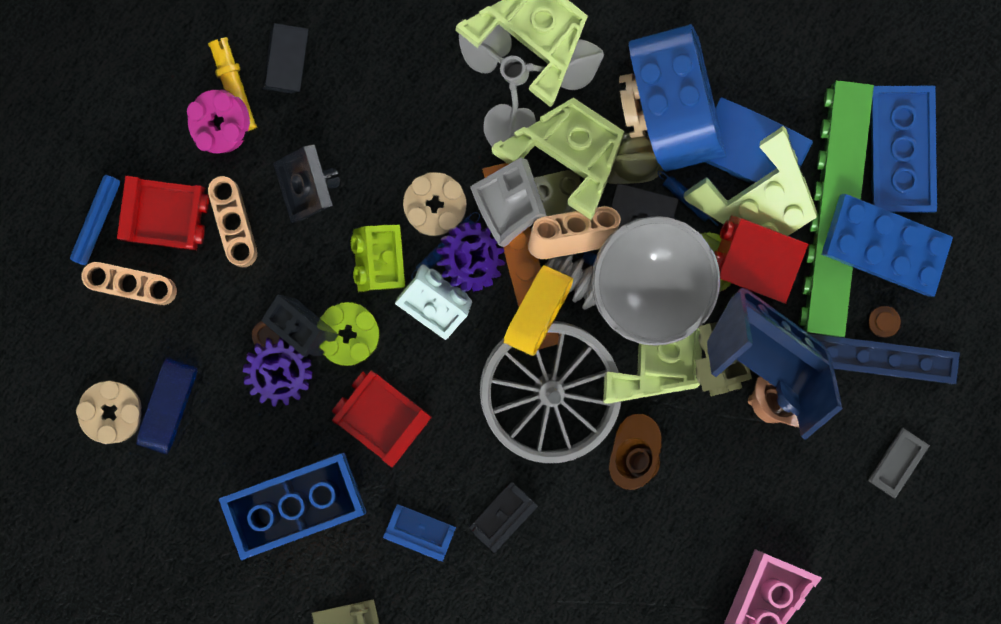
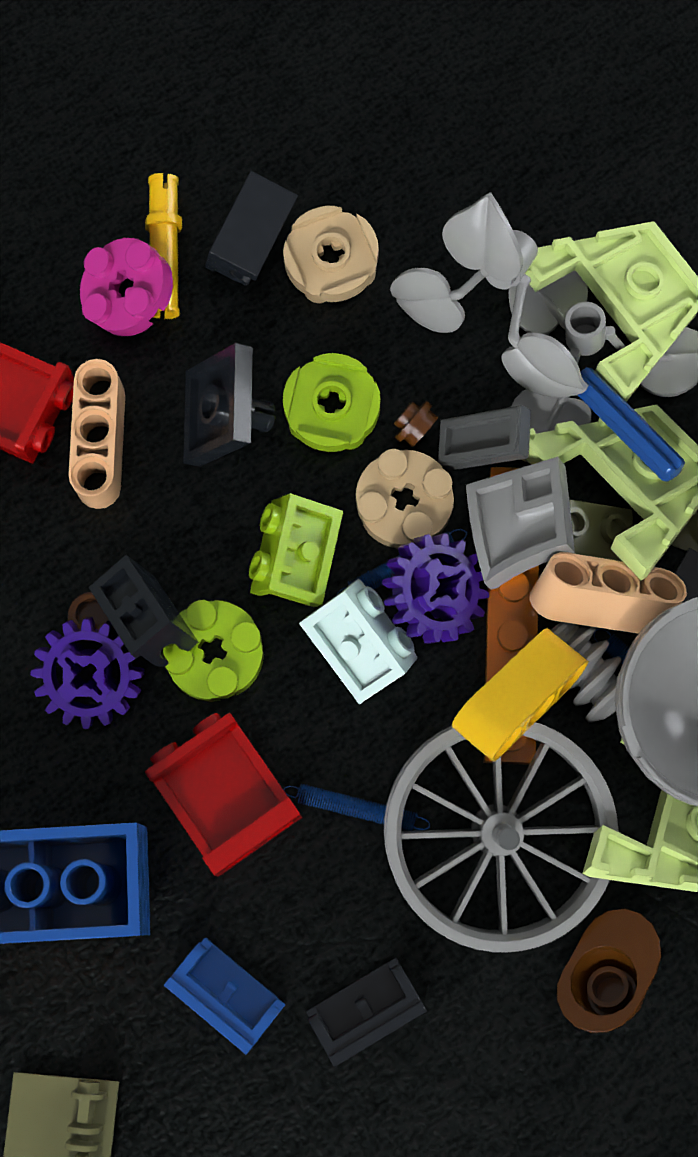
camera: 20 degrees right, 10 degrees down
none -> tan plate [283,206,379,303]
none -> lime plate [283,353,380,452]
none -> blue piece [283,784,430,831]
none -> light grey plant [390,193,589,398]
none -> reddish brown plate [394,401,438,446]
none -> dark grey tile [438,405,531,471]
none -> blue axle [578,367,685,482]

